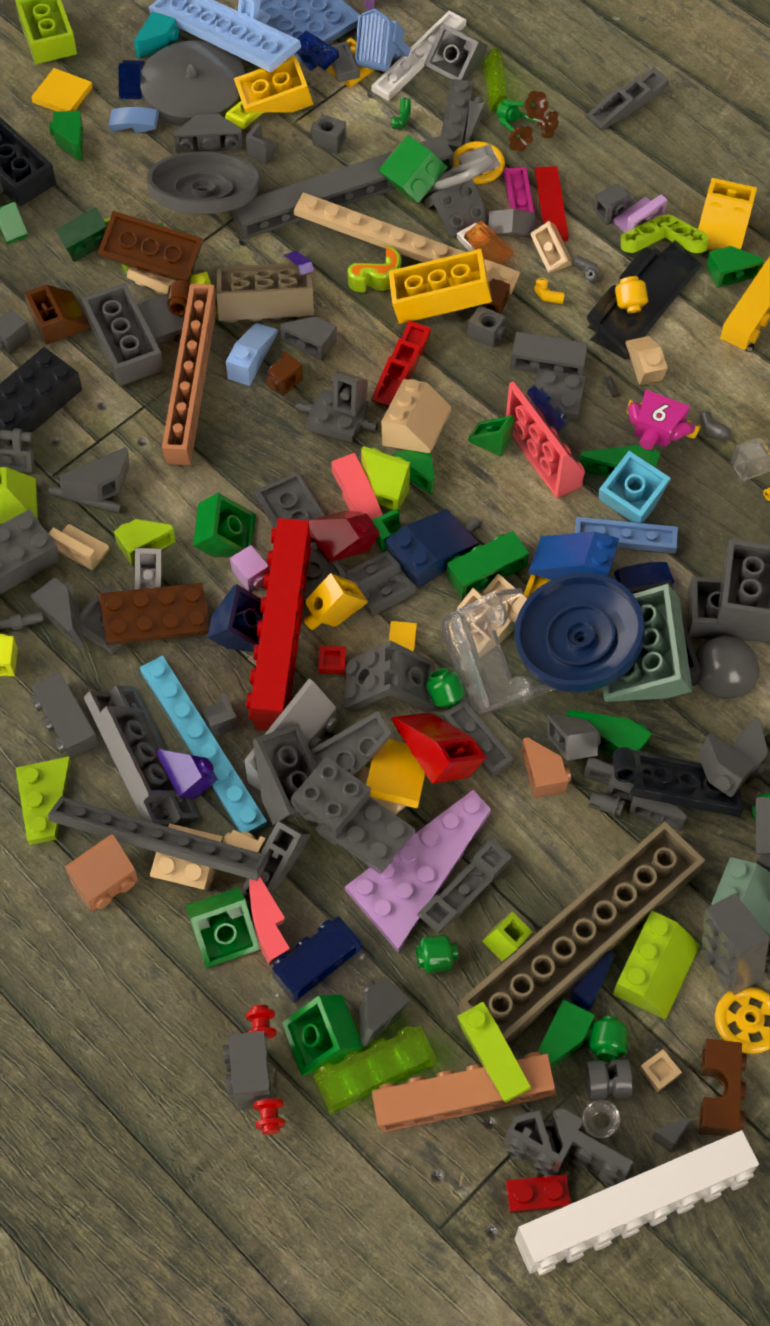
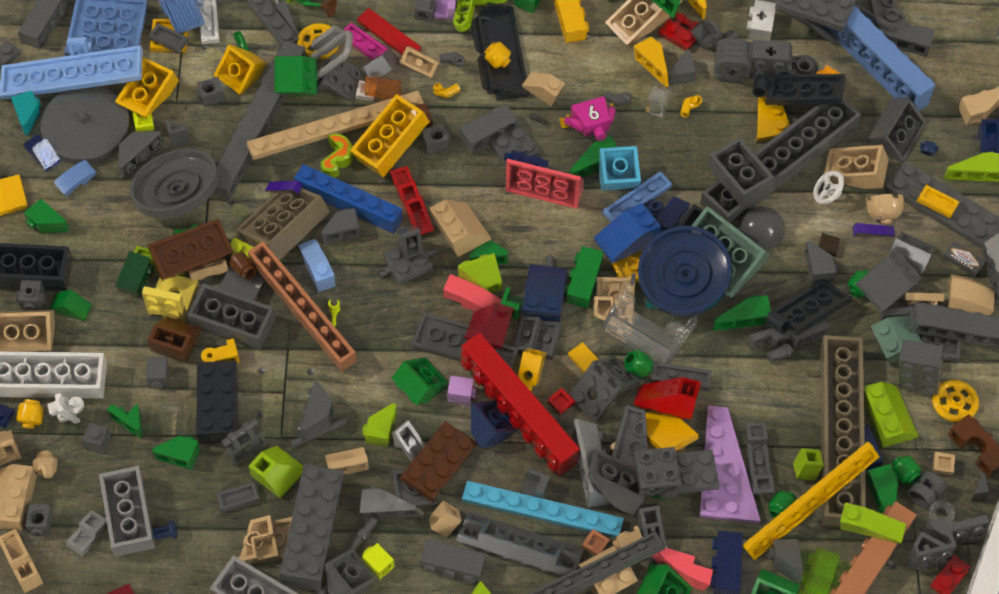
camera: 45 degrees left, 0 degrees up
dark purple slope [156,749,218,799] -> none
reddish brown brick [265,351,303,396] -> none
clear blue slope [296,30,340,71] -> none
green slope [467,415,514,457] -> none
nougat slope [521,738,571,798] -> none
dark grey slope [547,713,601,761] -> none
dark grey slope [698,733,756,798] -> none
none -> light yellow bracket [142,276,199,323]
none -> yellow leg [201,338,240,363]
none -> yellow slope [214,44,267,95]
none -> blue brick [294,164,403,234]
none -> neon yellow hand [328,300,340,327]
none -> tan panel [429,501,462,537]
none -> nougat plate [582,529,610,556]
none -> dark blue plate [646,200,664,218]
none -> yellow plate [742,442,880,561]

